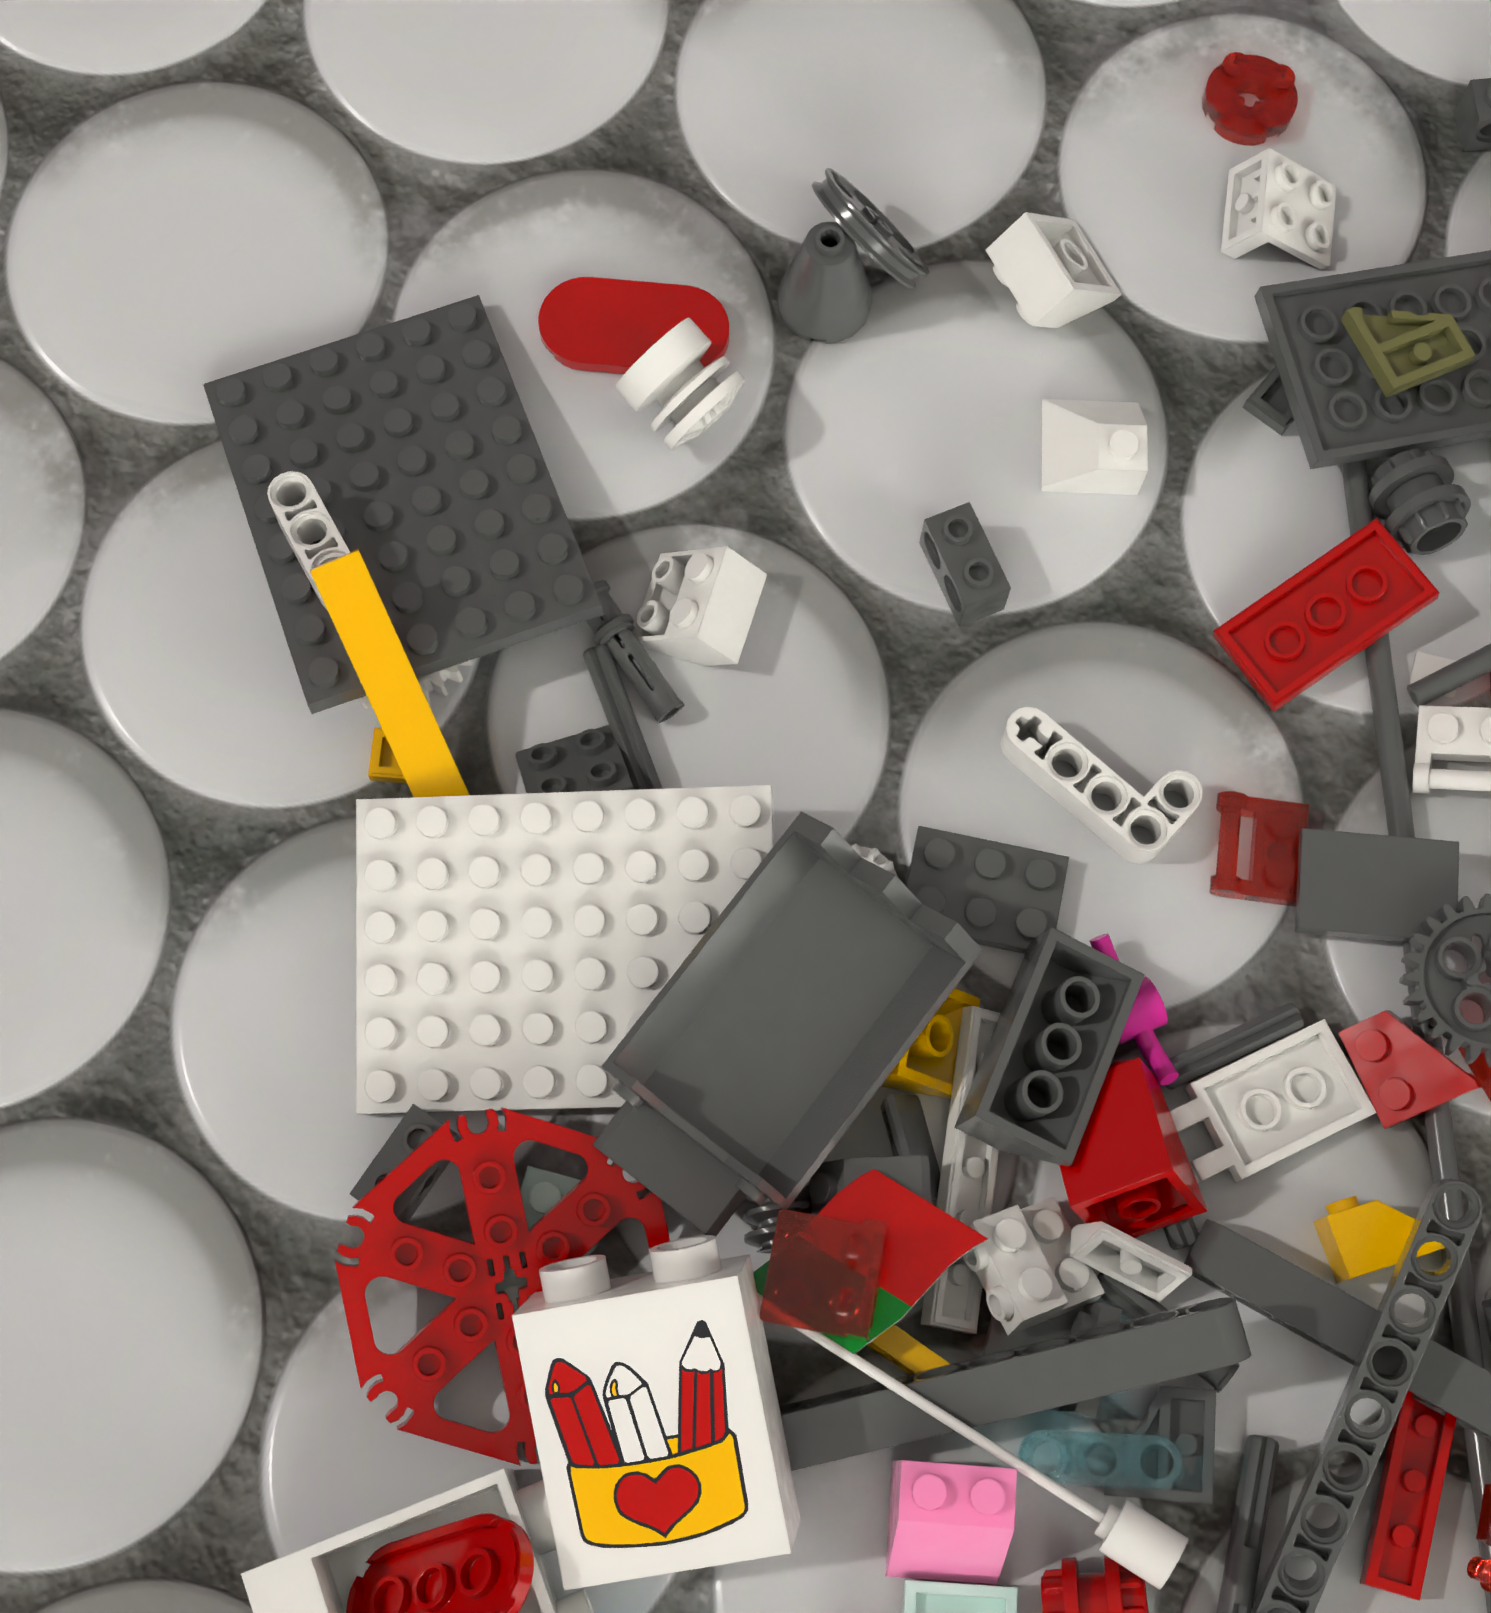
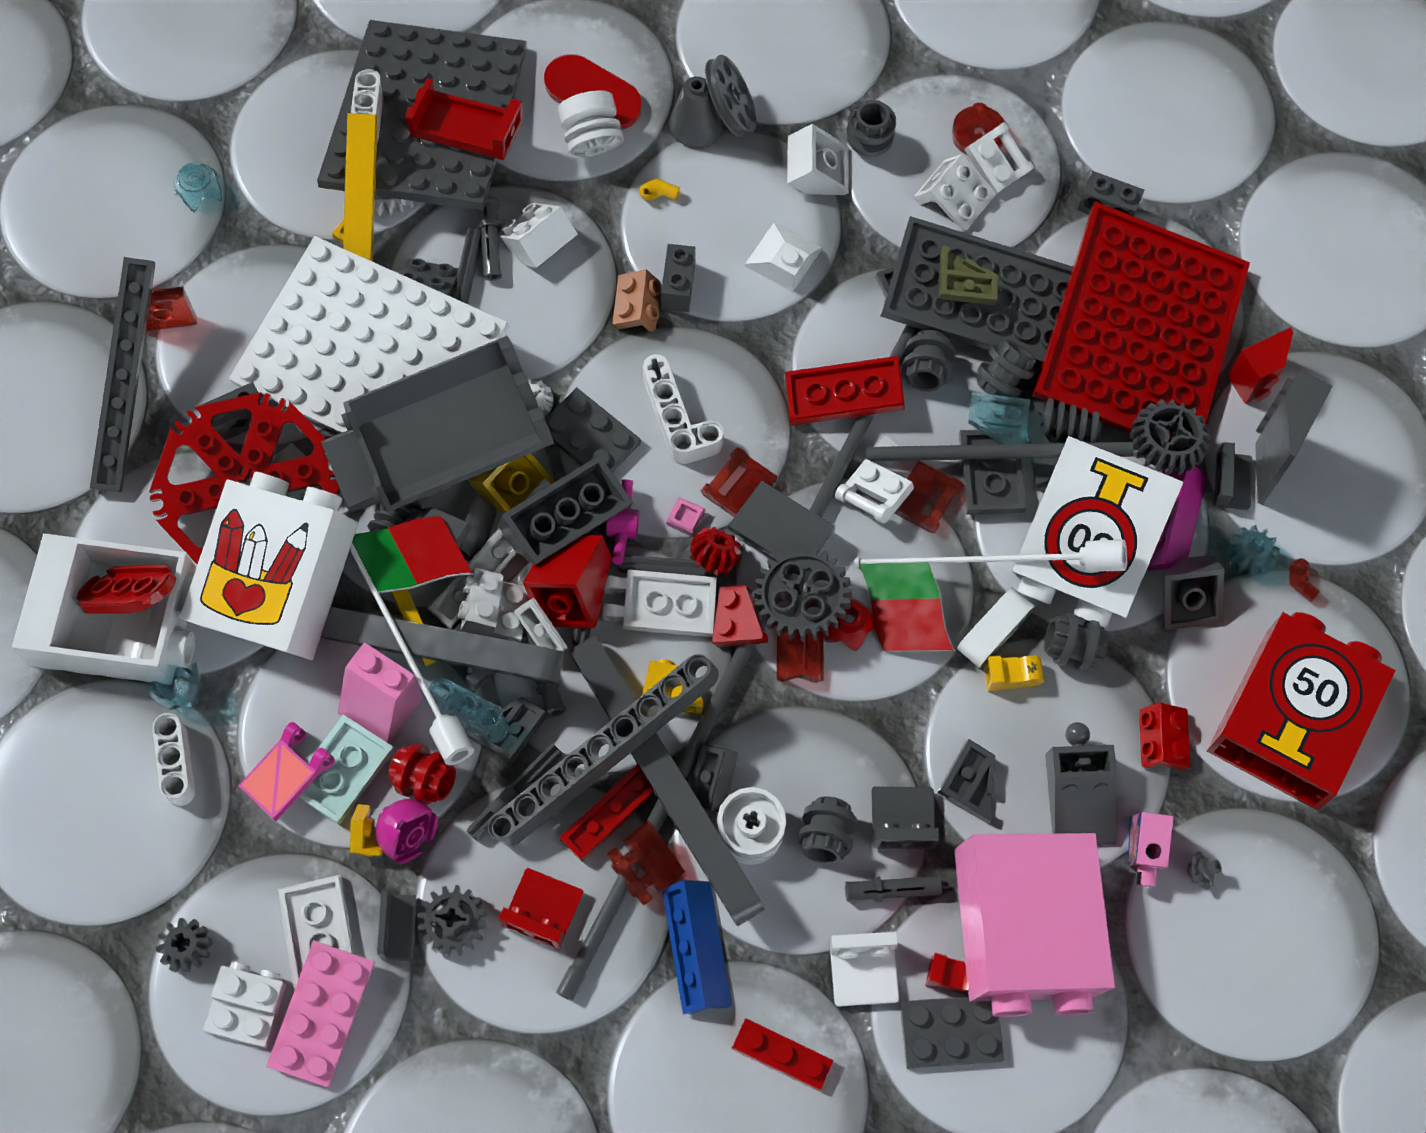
camera: 30 degrees right, 5 degrees down
clear red bracket [759,1209,889,1342] -> none
none -> dark grey plate [90,257,156,493]
none -> clear red tile [146,287,197,331]
none -> clear light blue piece [174,162,222,212]
none -> red panel [405,79,523,160]
none -> nougat bracket [612,269,662,332]
none -> yellow arm [639,178,681,201]
none -> bright pink tile [666,497,705,537]
none -> red gear [690,527,741,576]
none -> dark grey piece [846,100,896,156]
none -> white plate [964,122,1035,194]

